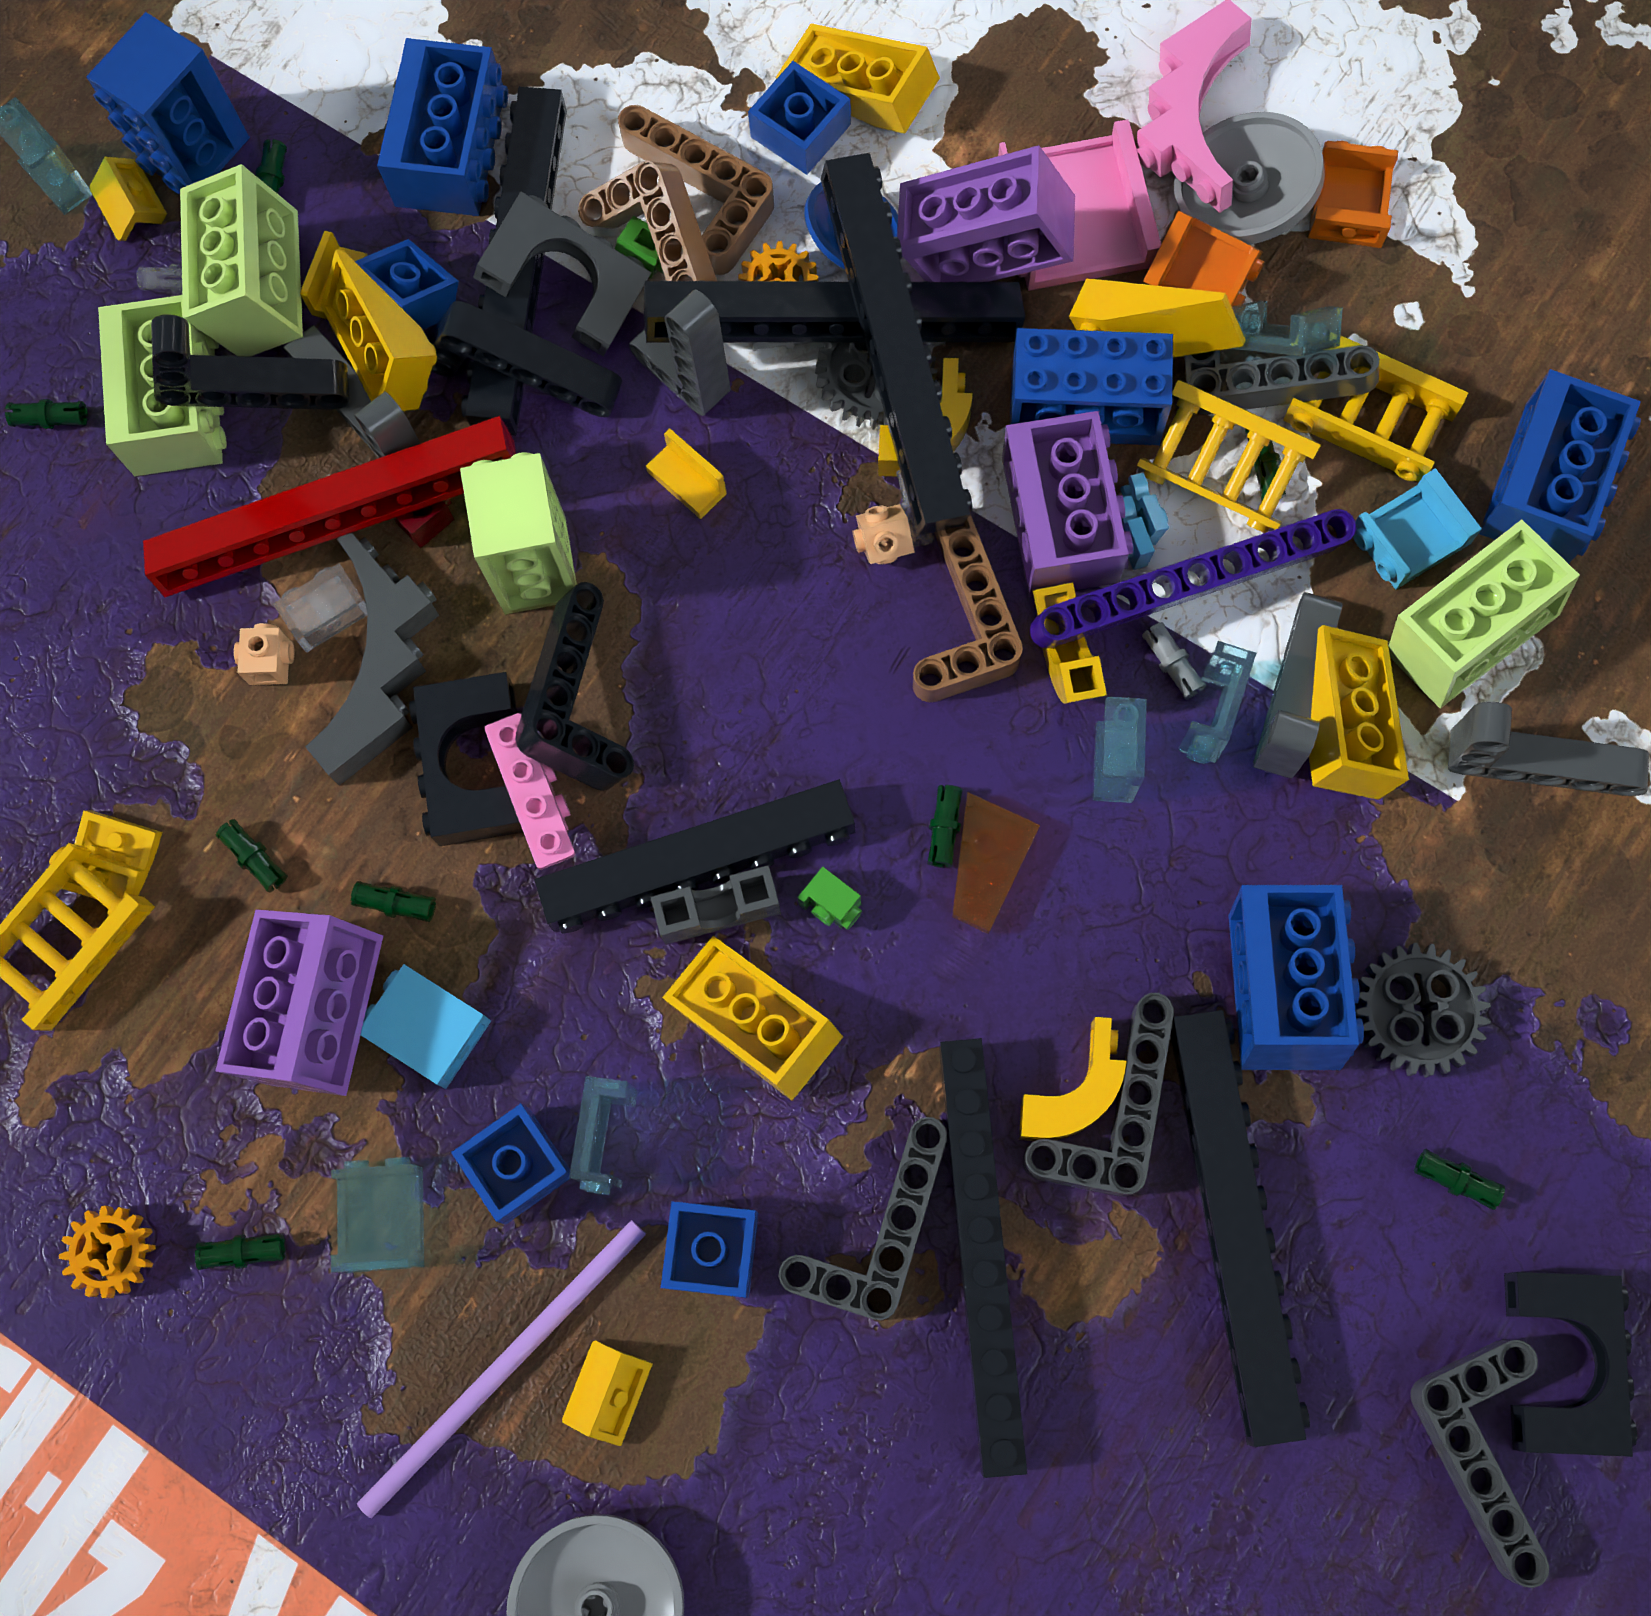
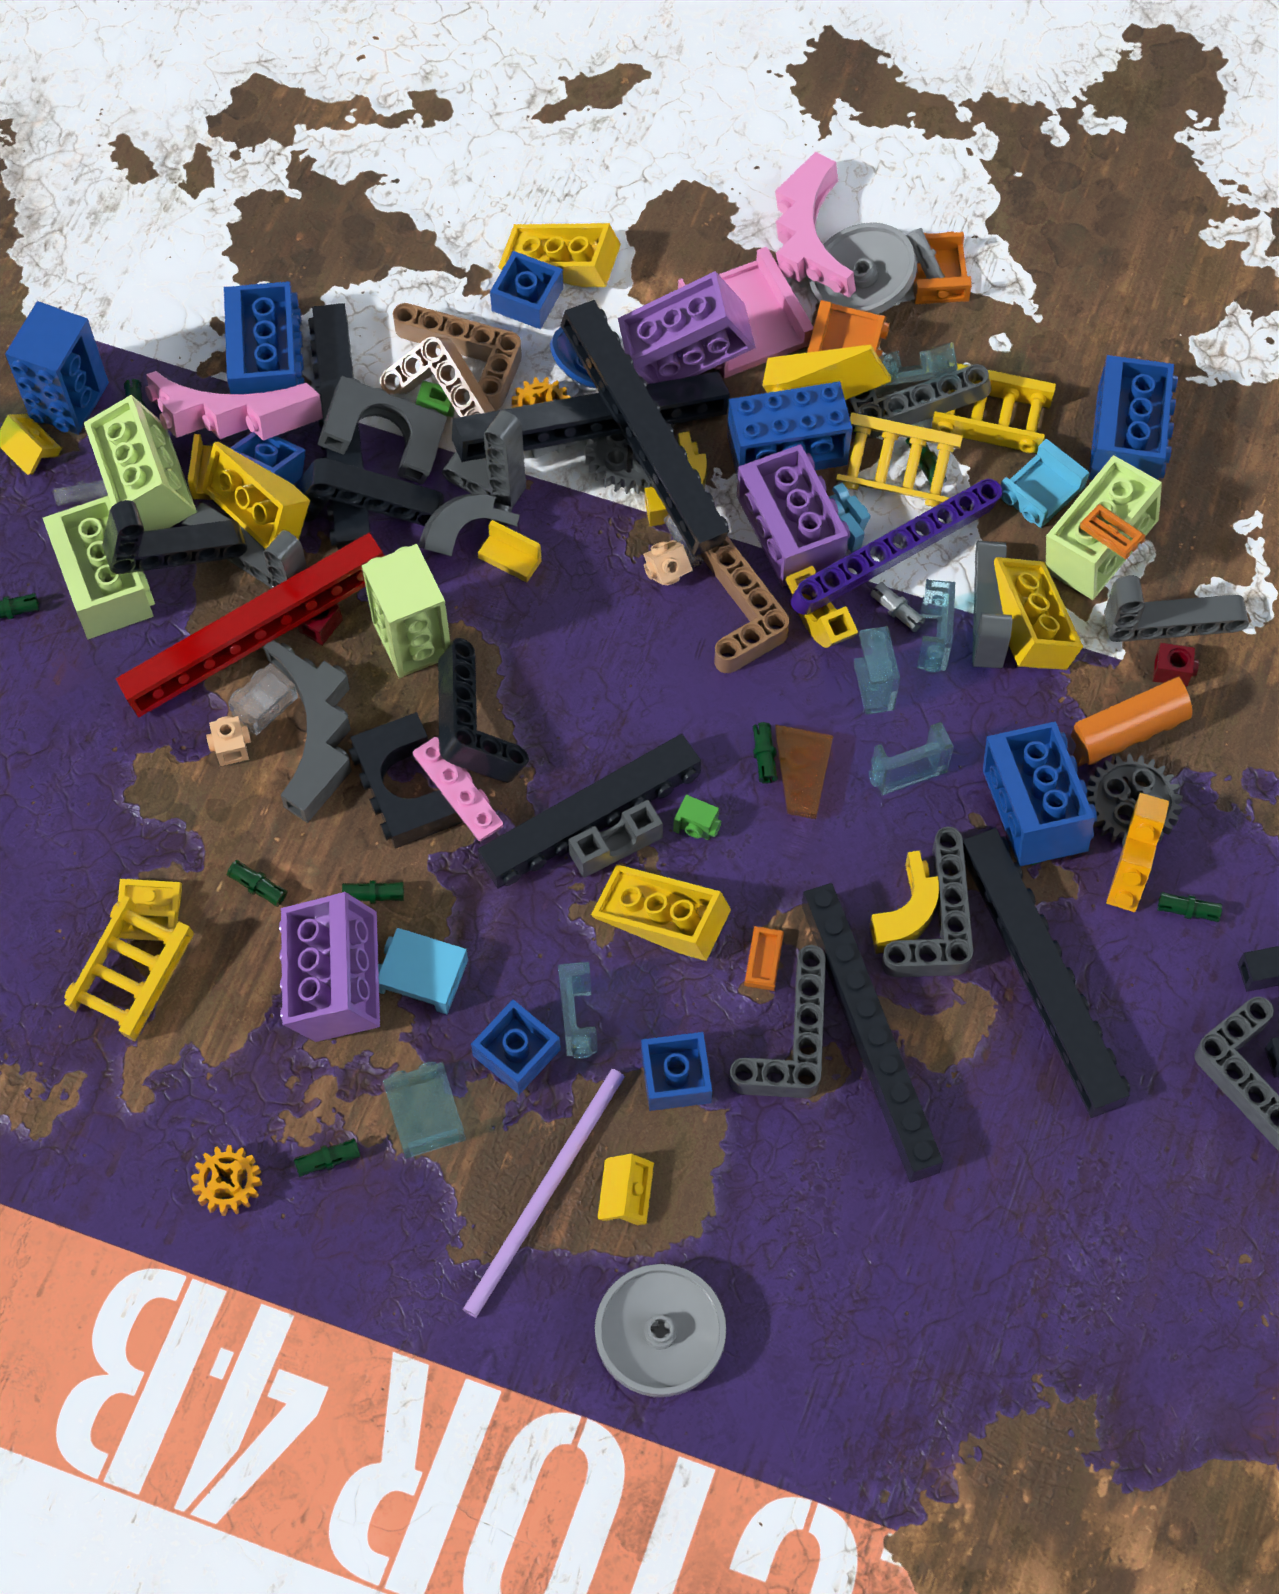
camera: 20 degrees left, 10 degrees down
none -> bright pink arch [145,371,323,440]
none -> dark grey arch [419,494,520,556]
none -> orange tile [744,926,784,991]
none -> clear light blue panel [869,722,954,796]
none -> light grey pin [906,227,945,279]
none -> orange brick [1071,677,1192,767]
none -> orange tile [1080,504,1145,559]
none -> light orange arch [1106,793,1169,912]
none -> dark red brick [1153,642,1199,687]

